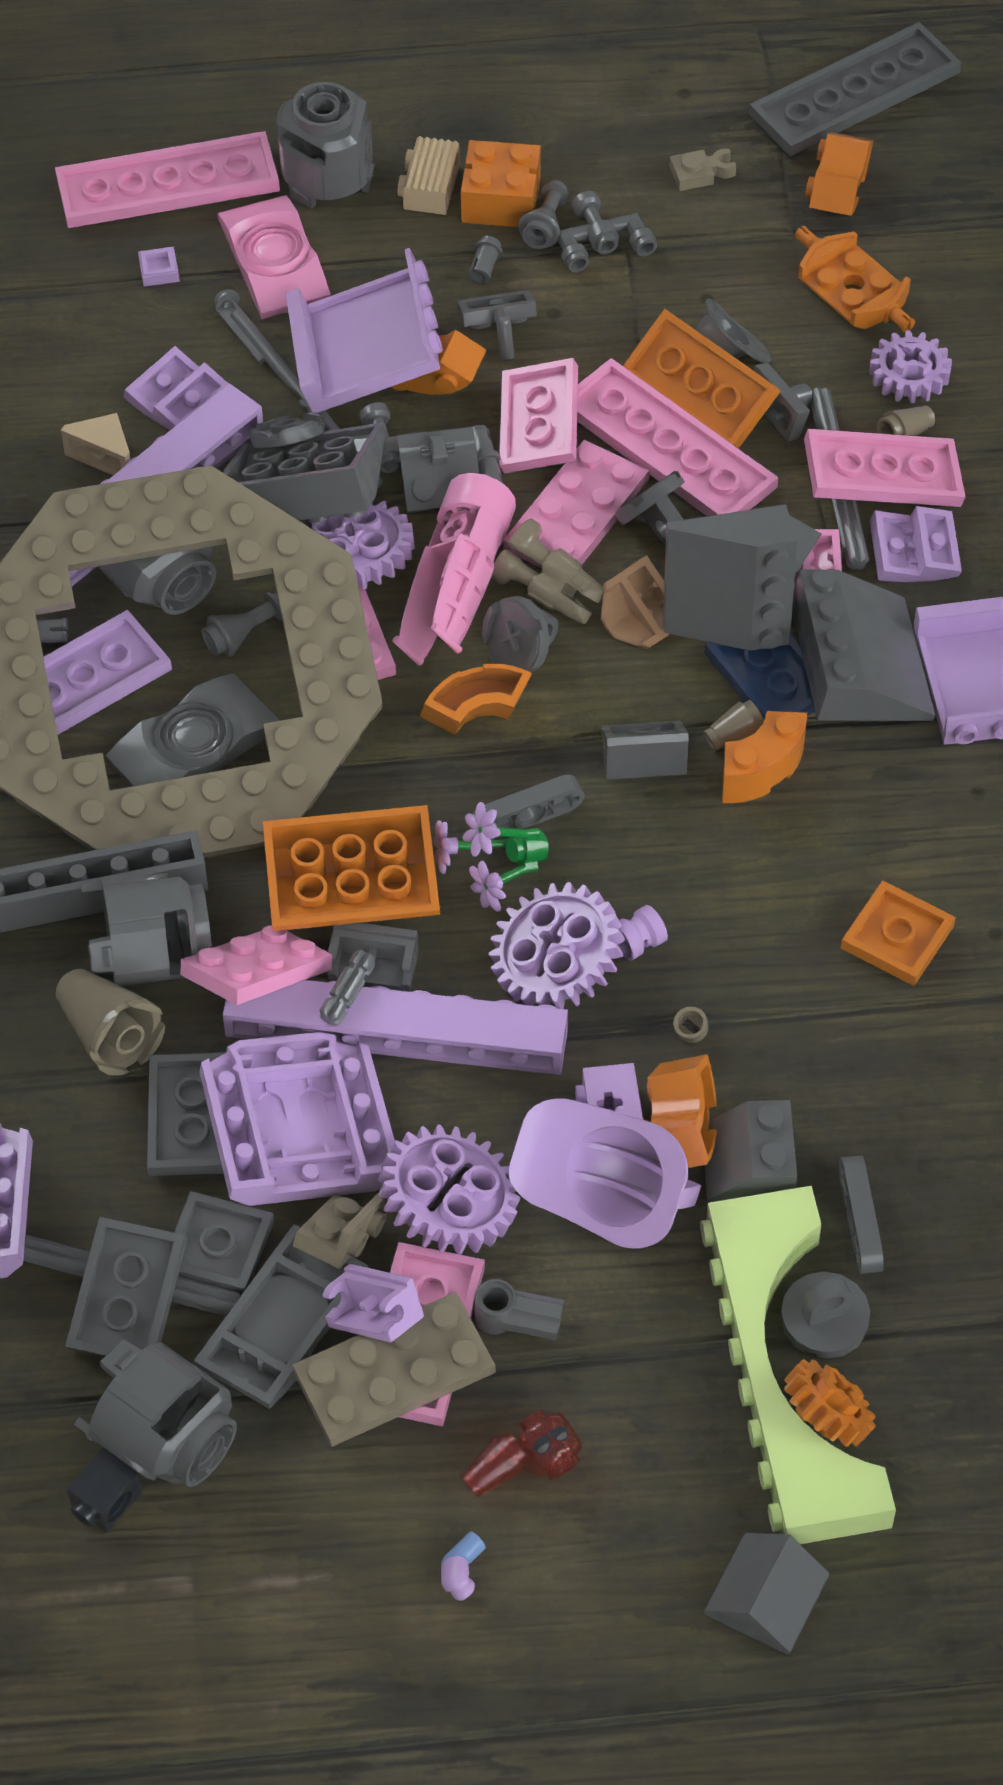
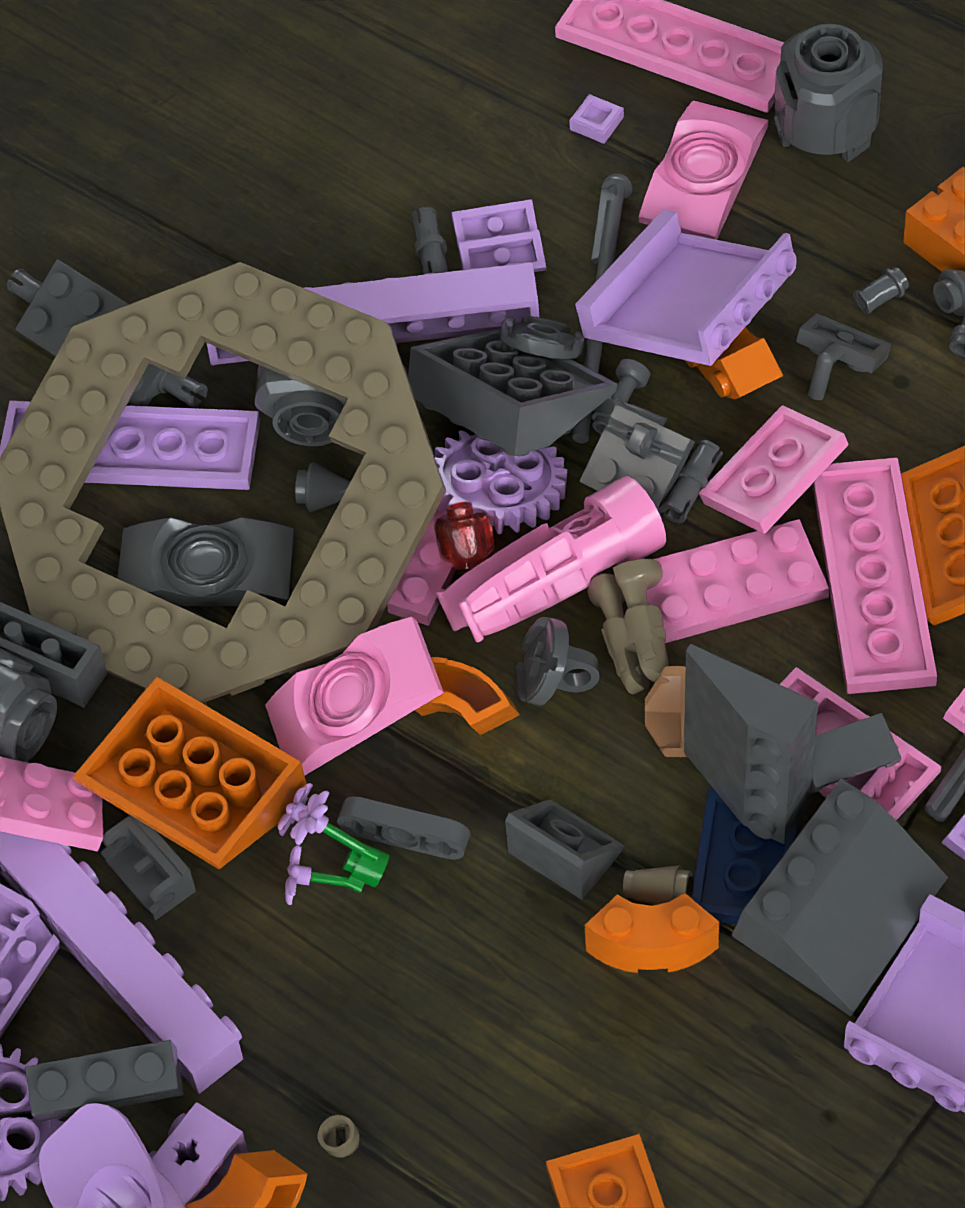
camera: 45 degrees right, 0 degrees up
tan slope [61,413,130,475] -> none
dark grey axle [320,950,375,1026] -> none
tan brick [398,136,460,215] -> none
lavender gear [489,882,625,1009] -> none
dark grey tile [615,471,685,544] -> none
lavender wheel [617,905,668,961] -> none
none -> dark grey brick [25,1040,184,1122]
none -> bright pink slope [265,616,444,776]
none -> dark grey pin [411,207,448,274]
none -> clear red head [434,502,495,570]

